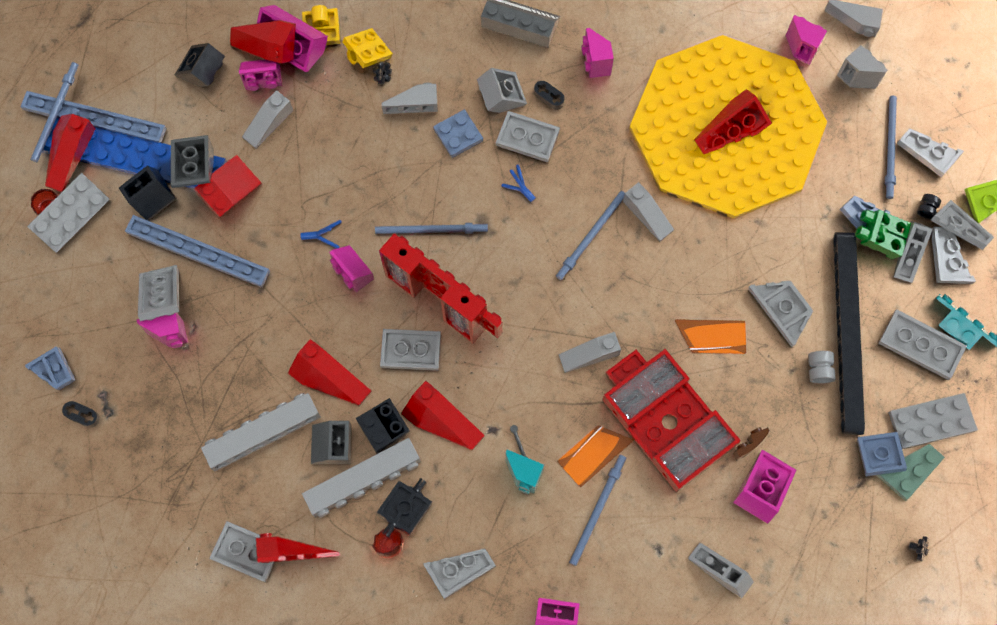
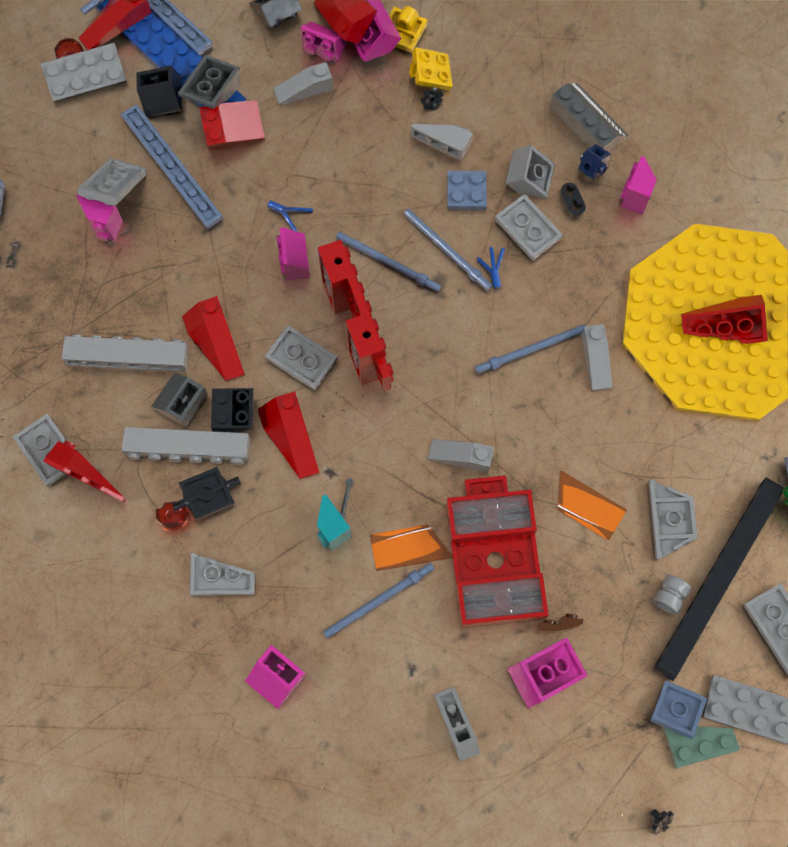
camera: 30 degrees right, 0 degrees up
none -> sand blue bar [404,209,492,291]
none -> dark blue brick [578,144,611,179]

